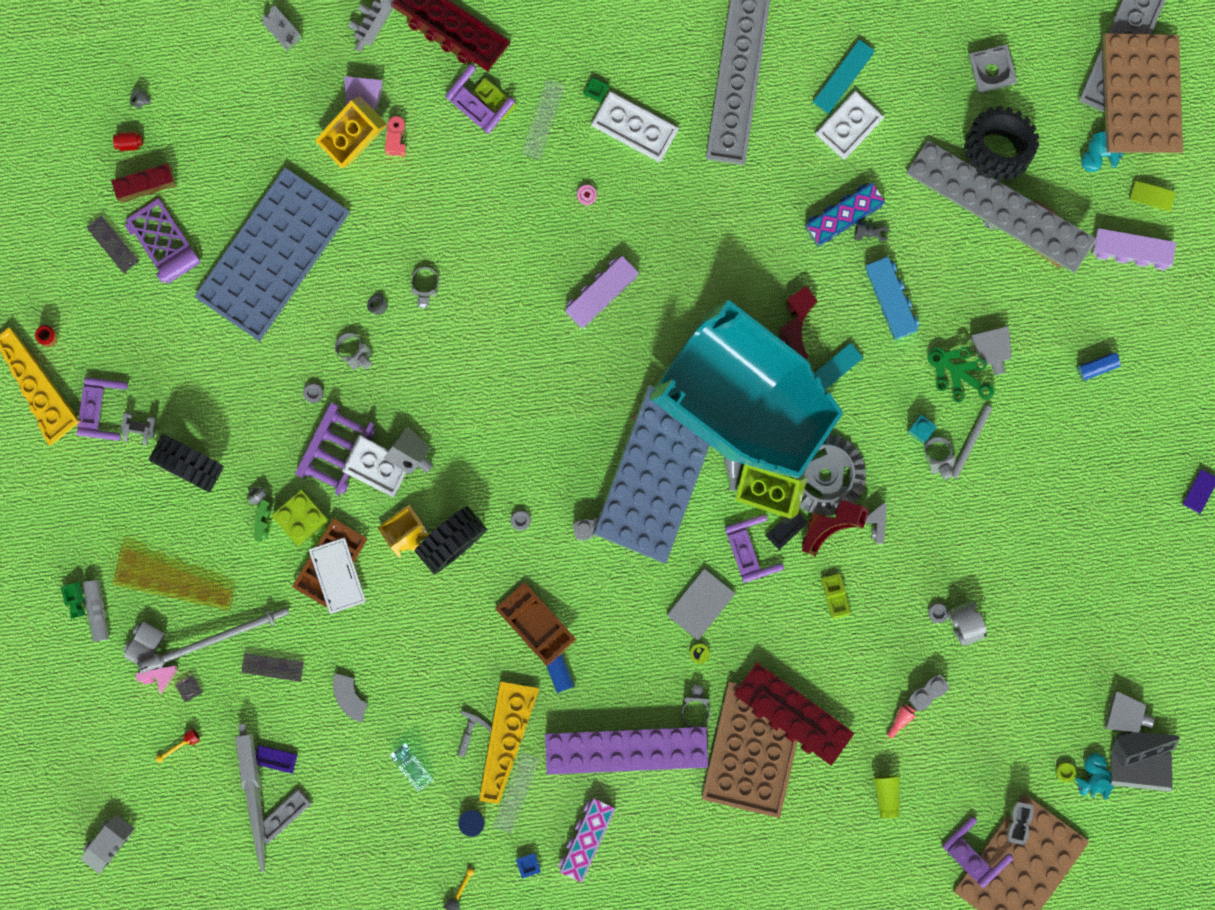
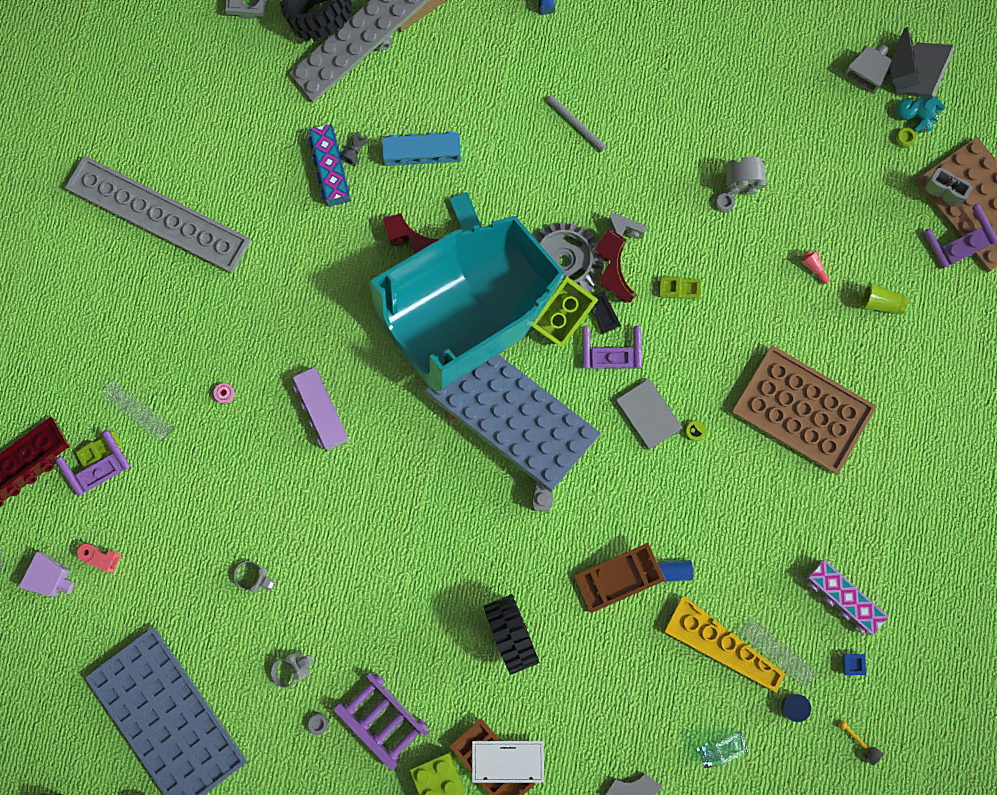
camera: 65 degrees left, 5 degrees down
yellow brick [315,96,388,169] -> none
white tile [341,435,406,497] -> none
dark grey piece [367,294,388,315] -> none
yellow brick [377,504,430,557] -> none
light grey torso [384,426,434,474] -> none
light grey piece [457,711,492,757] -> none
light grey tile [511,511,531,531] -> none
medium lavender brick [545,727,708,775] -> none
green tile [583,77,609,103] -> none
white tile [591,91,679,163] -> none
light grey piece [682,685,710,728] -> none
light grey cone [723,458,741,491] -> none
dark red plate [733,662,855,766] -> none
teal tile [813,40,875,115] -> none
white tile [815,90,884,160] -> none
teal brick [907,415,937,444] -> none
light grey brick [907,675,950,711] -> none
light grey piece [924,437,955,479] -> none
green plant [928,347,996,403] -> none
light grey torso [970,326,1012,376] -> none

